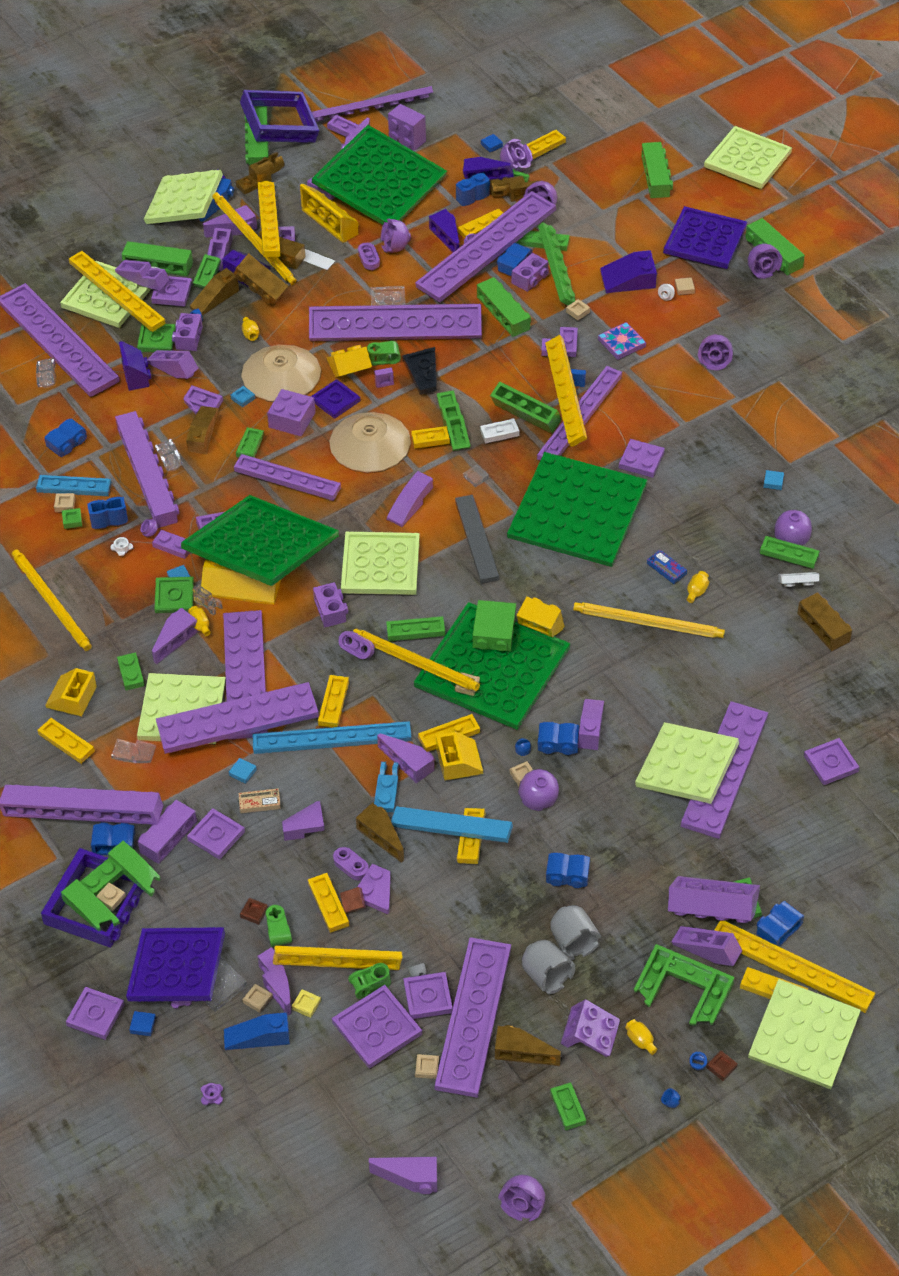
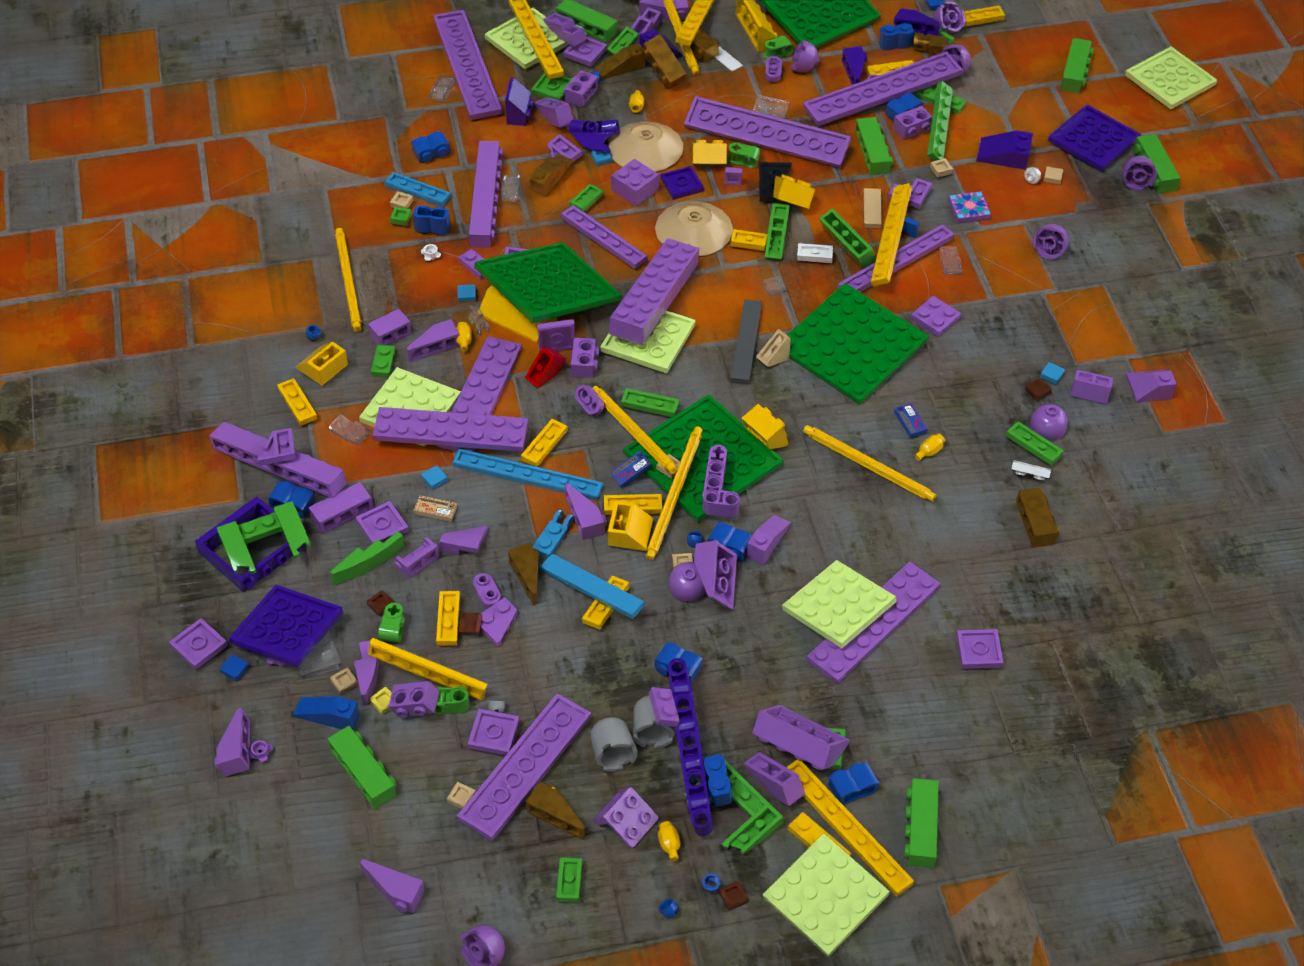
camera: 20 degrees right, 0 degrees up
tan plate [96,883,126,911] -> none
medium lavender plate [141,519,157,537] -> none
bright green tile [154,577,194,613] -> none
medium lavender slope [278,226,295,241] -> none
medium lavender plate [332,985,422,1069] -> none
medium lavender slope [387,471,433,527] -> none
bright green brick [473,600,516,651] -> none
none -> medium lavender slope [214,708,250,777]
none -> medium lavender wing [257,428,296,466]
none -> blue hinge [306,325,321,341]
none -> bright green brick [327,726,397,809]
none -> bright green slope [330,531,405,585]
none -> medium lavender brick [368,309,412,345]
none -> medium lavender brick [388,681,440,718]
none -> medium lavender hinge [395,537,439,579]
none -> red slope [525,347,566,388]
none -> medium lavender tile [537,319,575,352]
none -> dark purple pin [569,119,620,153]
none -> medium lavender brick [609,238,699,345]
none -> blue tile [610,450,652,488]
none -> yellow piece [646,427,703,560]
none -> medium lavender plate [649,687,680,727]
none -> dark purple beam [668,658,713,836]
none -> medium lavender slope [694,540,737,610]
none -> medium lavender beam [702,445,740,517]
none -> blue brick [704,754,732,807]
none -> tan slope [756,329,791,367]
none -> bright green piece [763,36,795,60]
none -> yellow slope [773,174,815,209]
none -> tan tile [863,188,882,229]
none -> bright green brick [904,778,938,868]
none -> clear slope [939,246,962,275]
none -> copper tile [1025,378,1052,401]
none -> medium lavender hinge [1070,370,1113,404]
none -> medium lavender slope [1126,369,1177,403]

